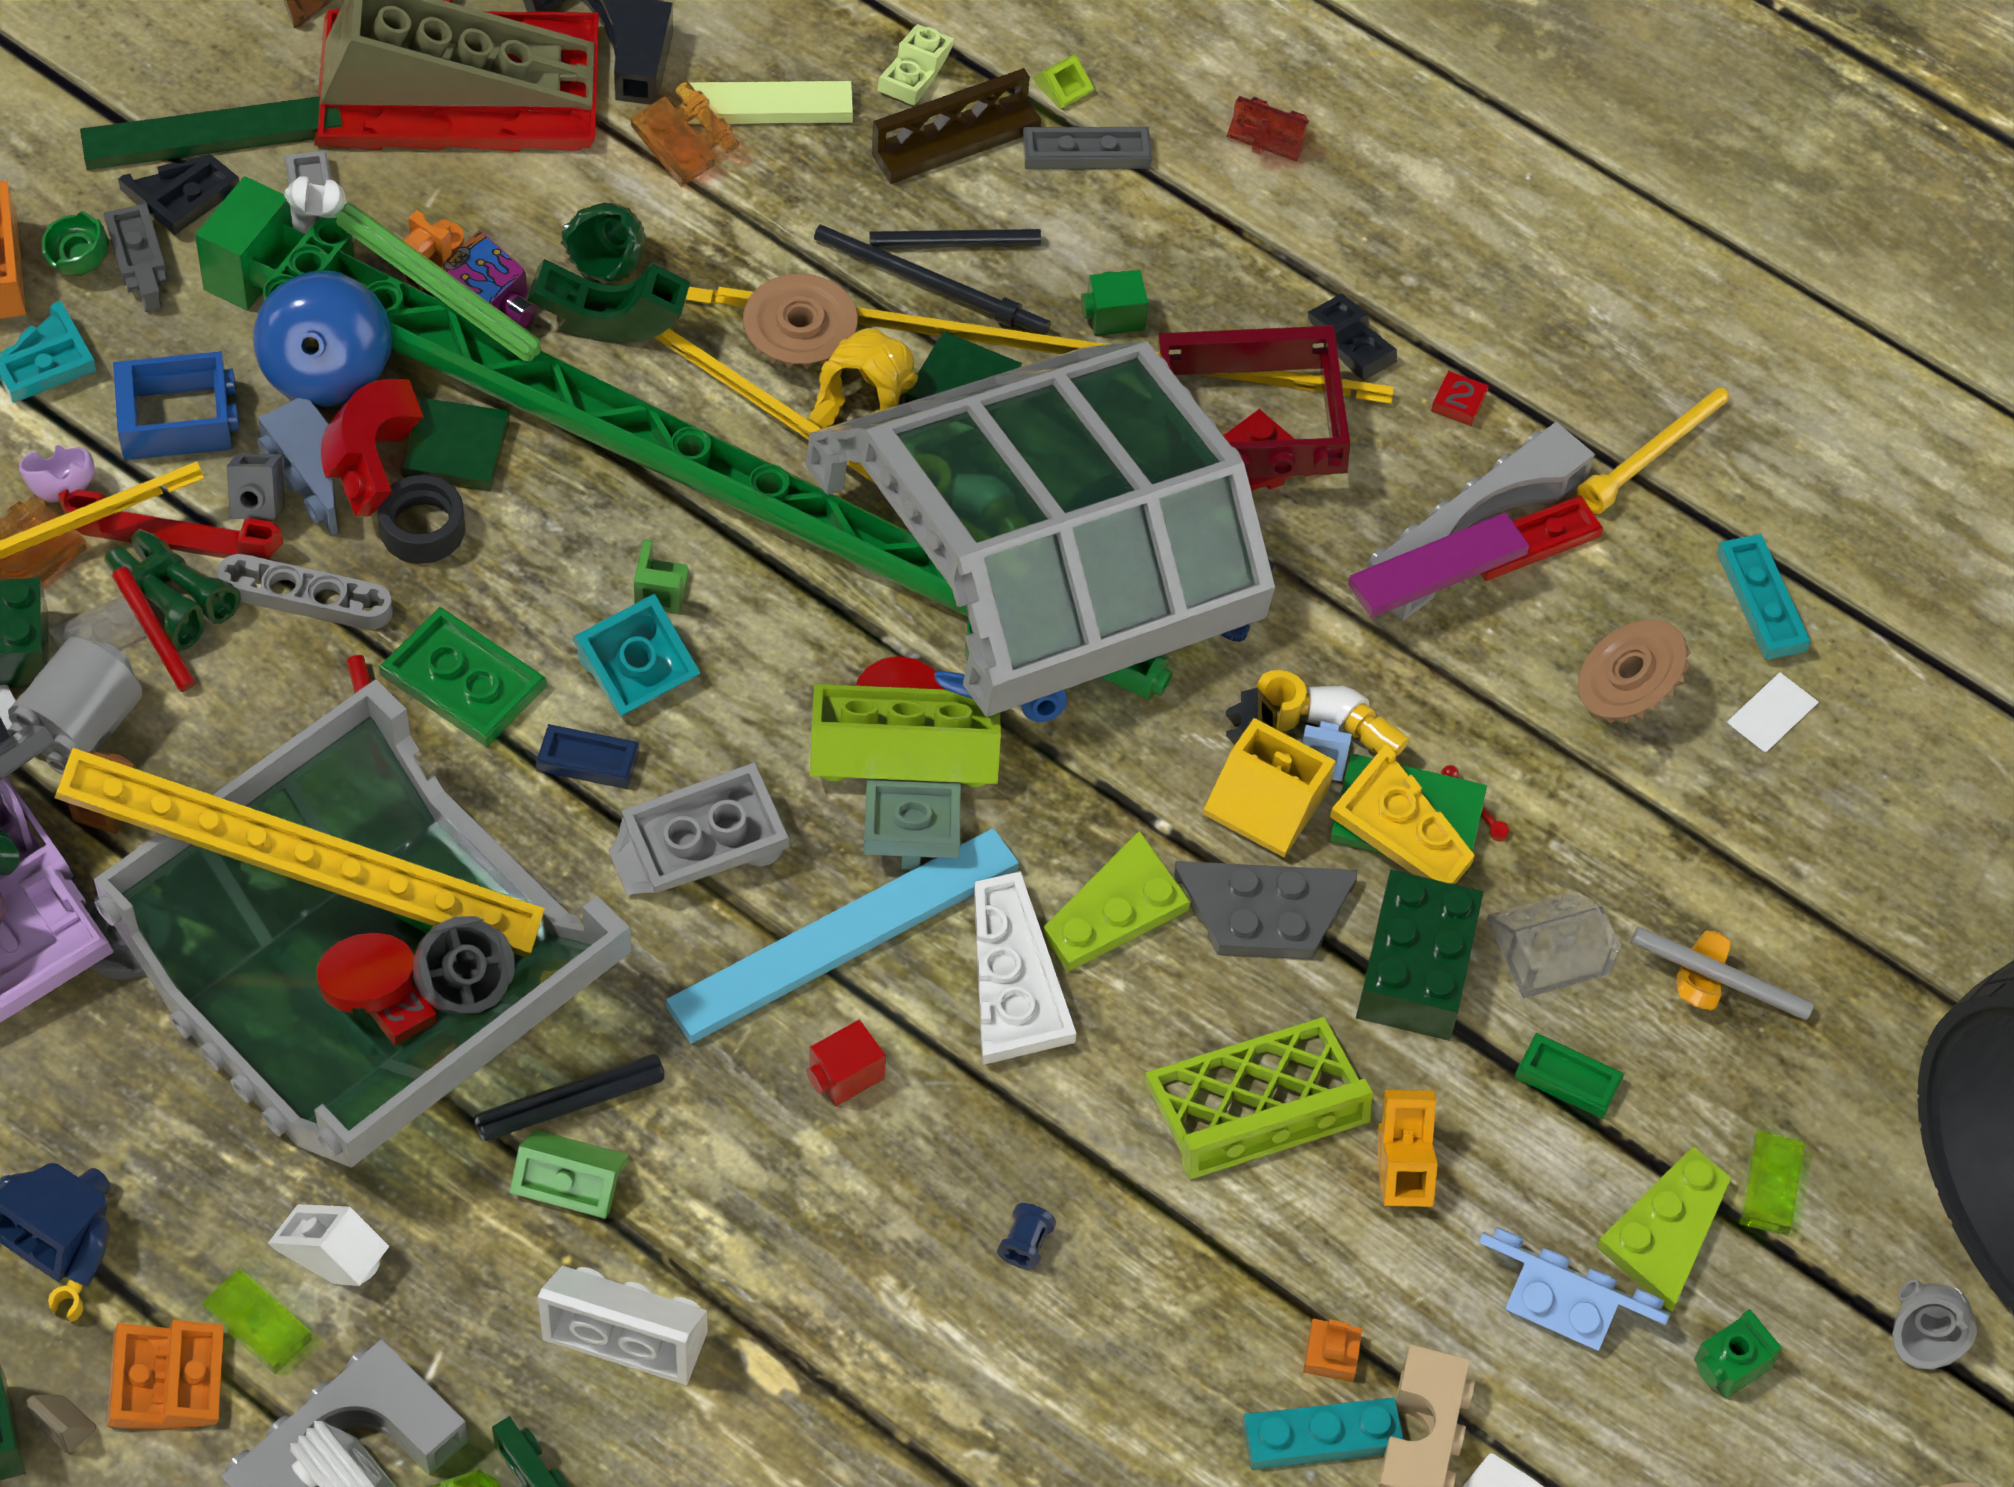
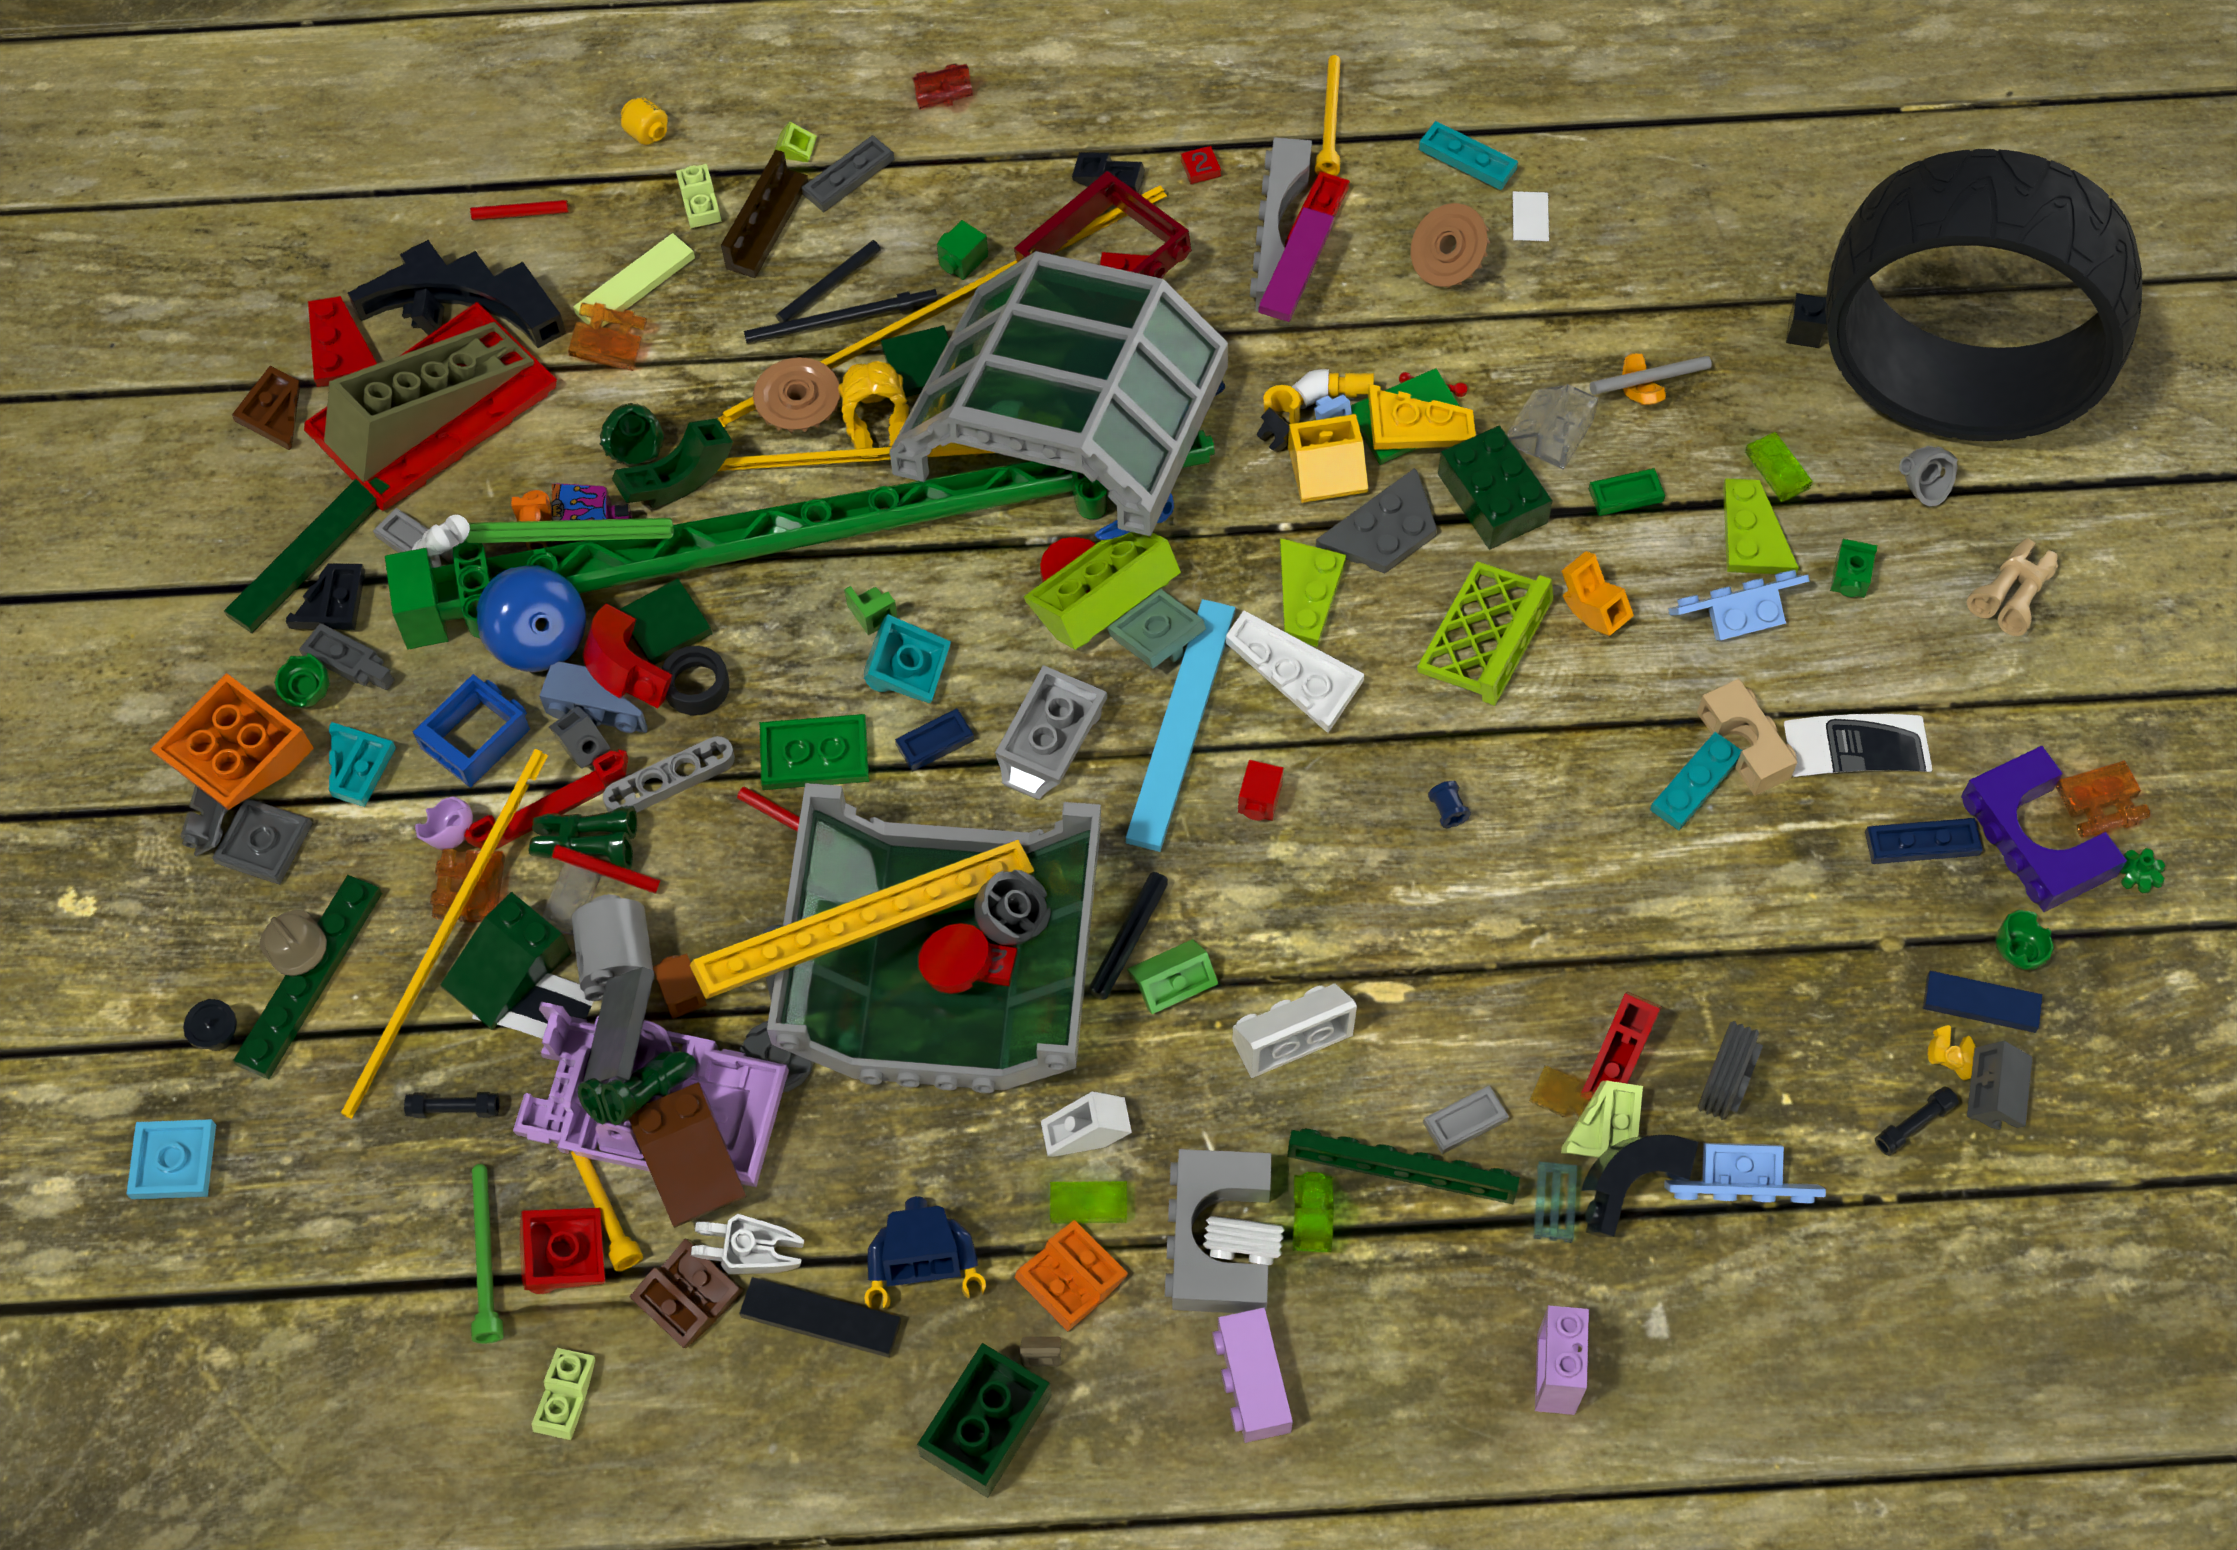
camera: 35 degrees left, 5 degrees up
orange tile [1303,1319,1363,1382] -> none

